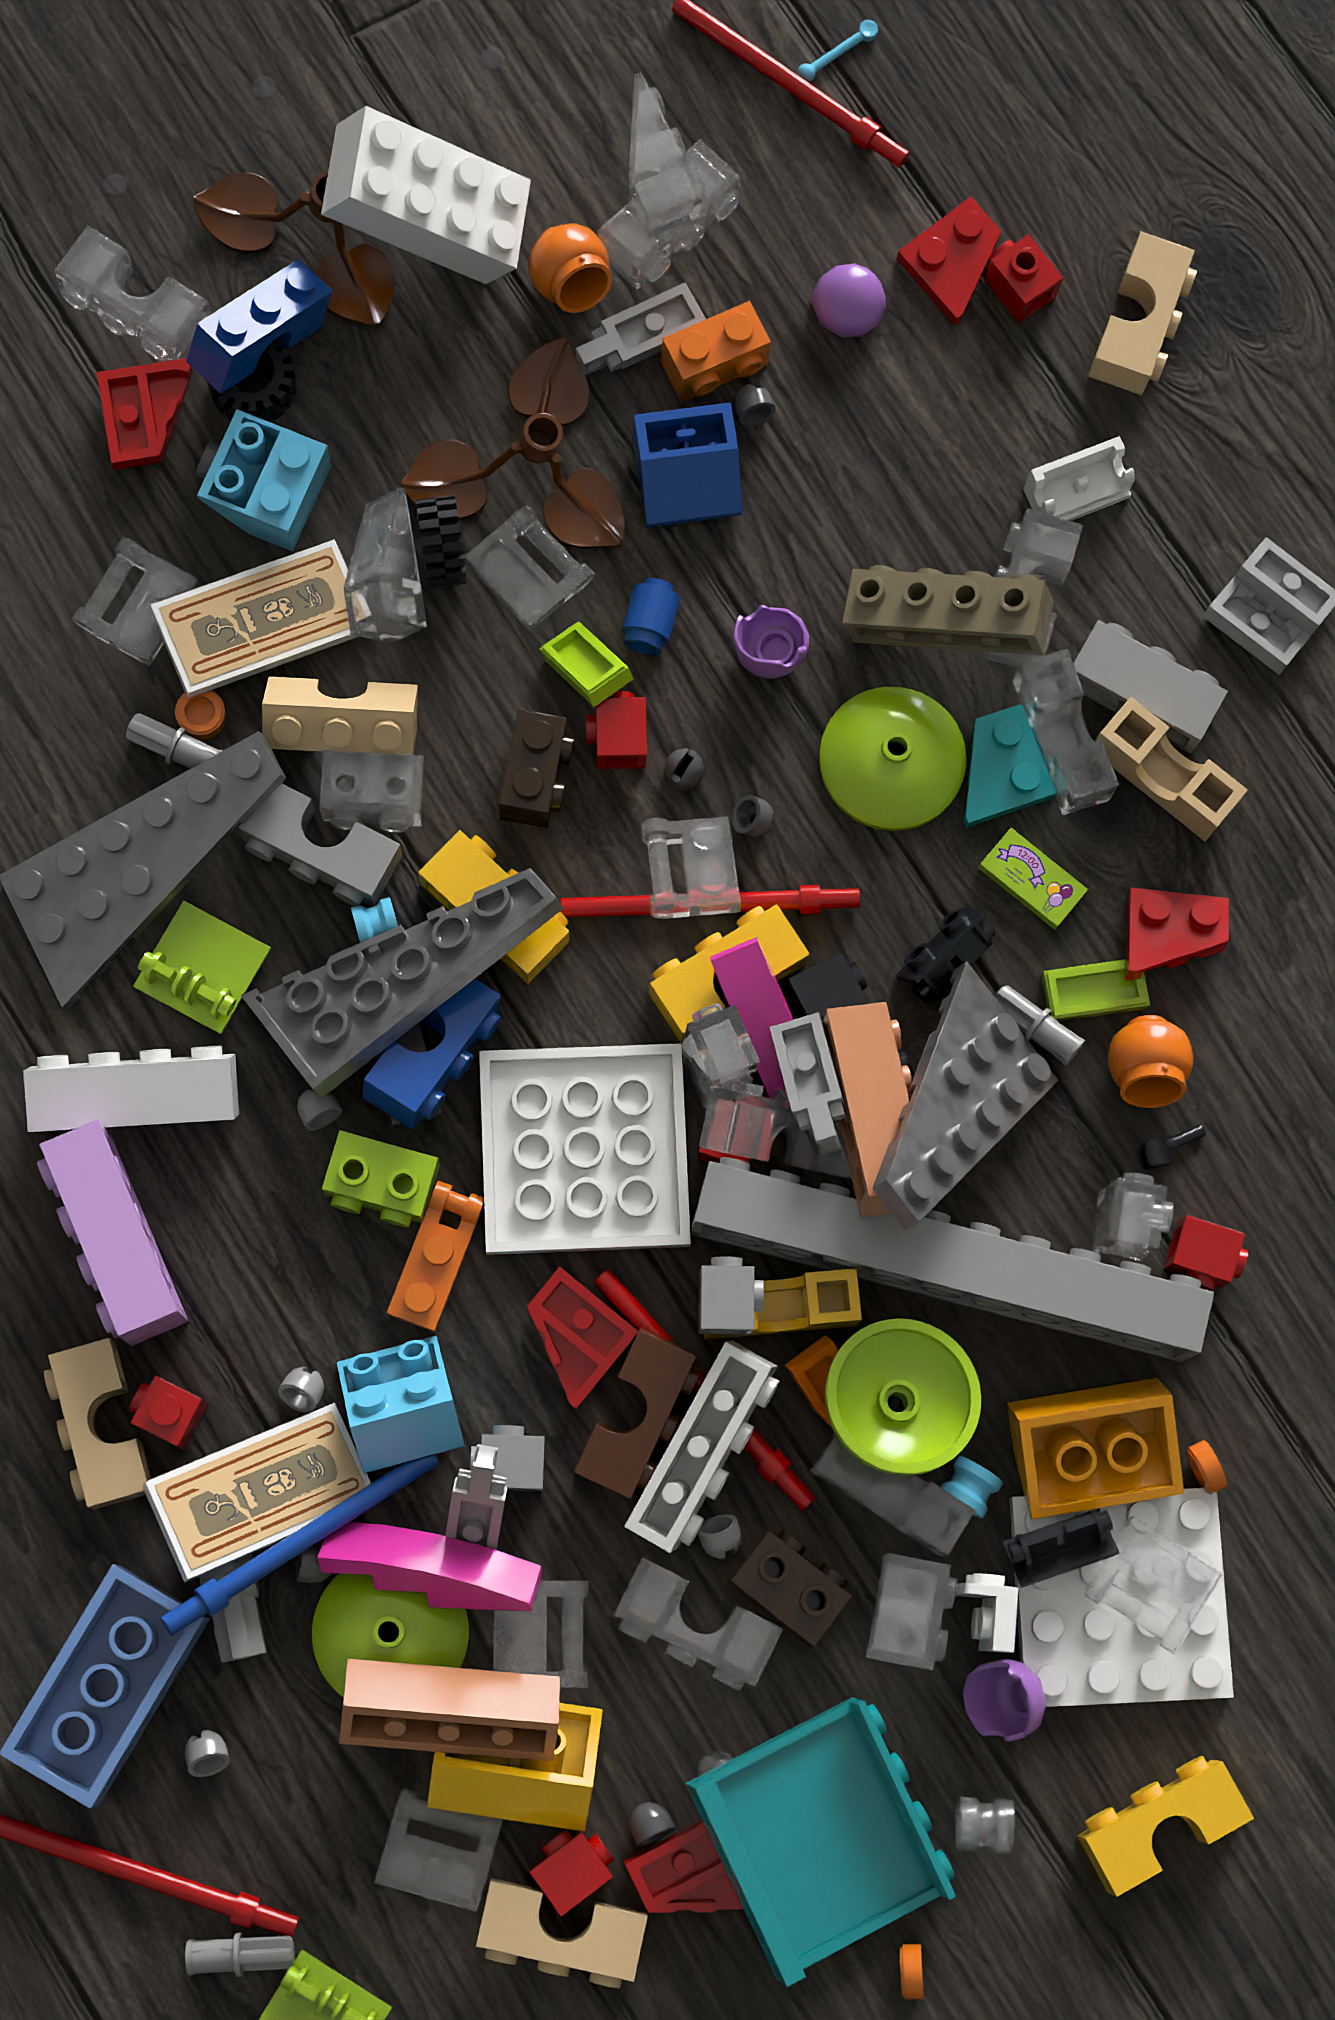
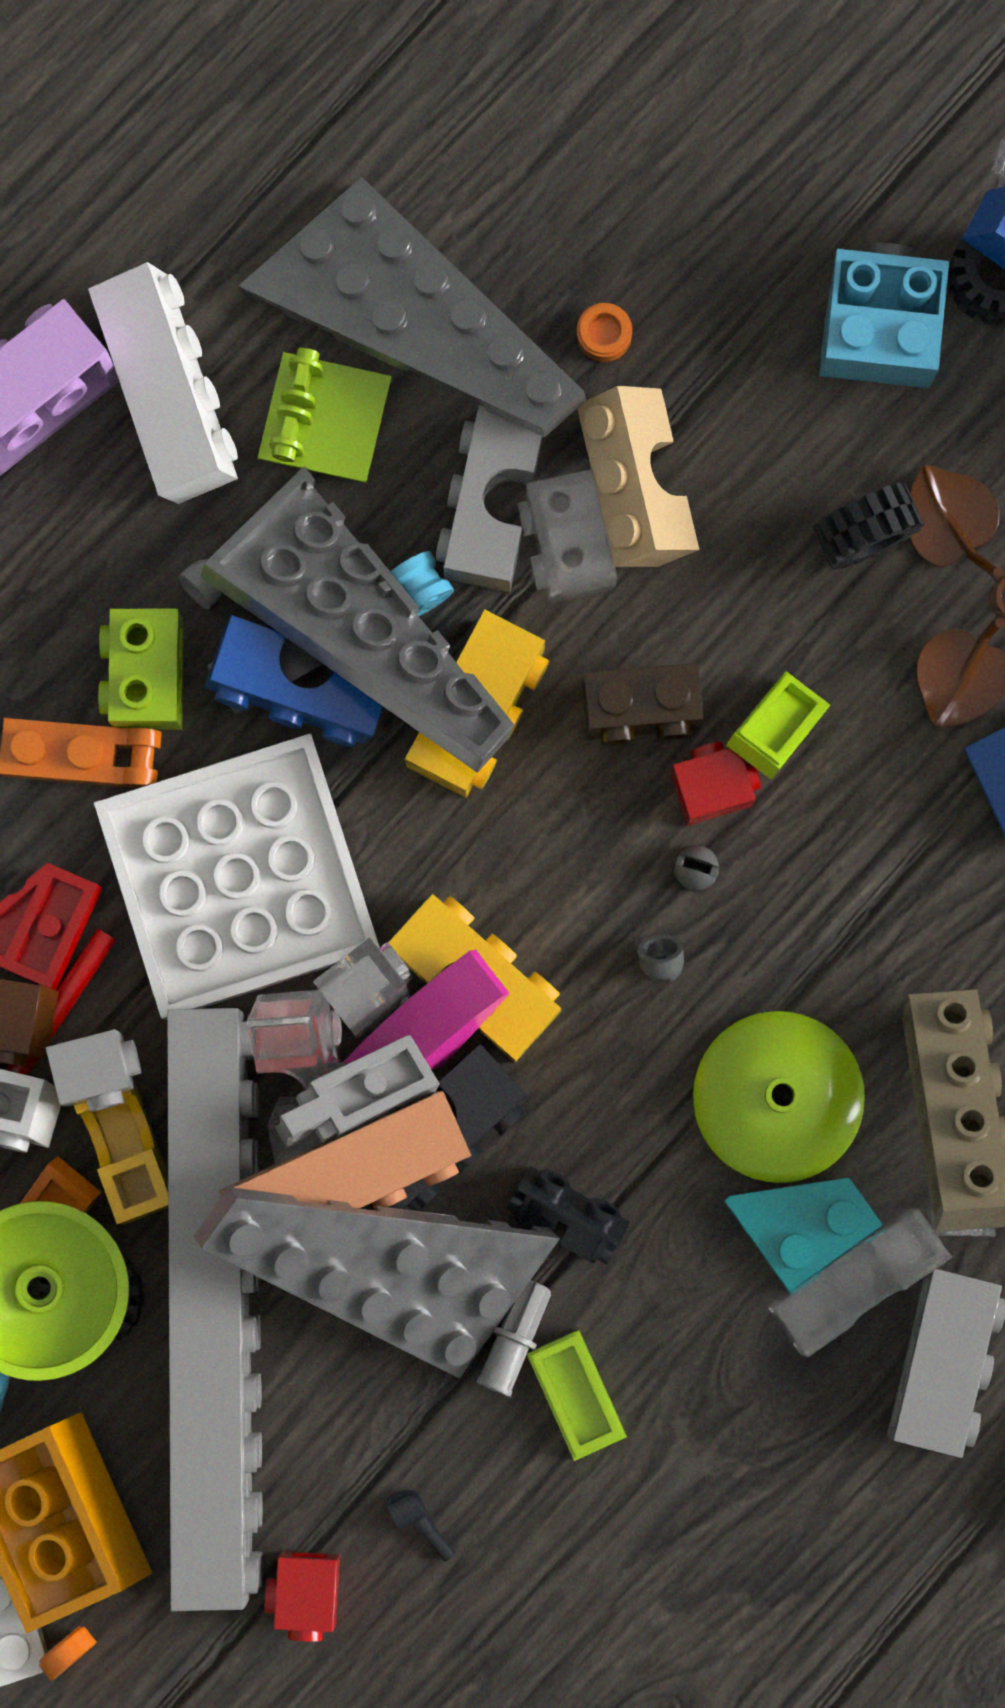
camera: 85 degrees right, 5 degrees up
clear plate [71,537,200,666] -> none
red wing [97,358,193,470] -> none
light grey axle [126,714,223,769] -> none
tile [150,539,372,698] -> none
clear slope [343,487,427,643] -> none
clear plate [464,505,595,632] -> none
red bar [561,884,860,918] -> none
blue brick [622,578,681,655] -> none
clear plate [640,816,741,919] -> none
medium lavender hair [732,605,809,679] -> none
lime tile [978,828,1088,930] -> none
tan arch [1090,697,1248,842] -> none
clear brick [1091,1173,1173,1261] -> none
orange piece [1107,1015,1194,1108] -> none
red wing [1125,887,1229,981] -> none

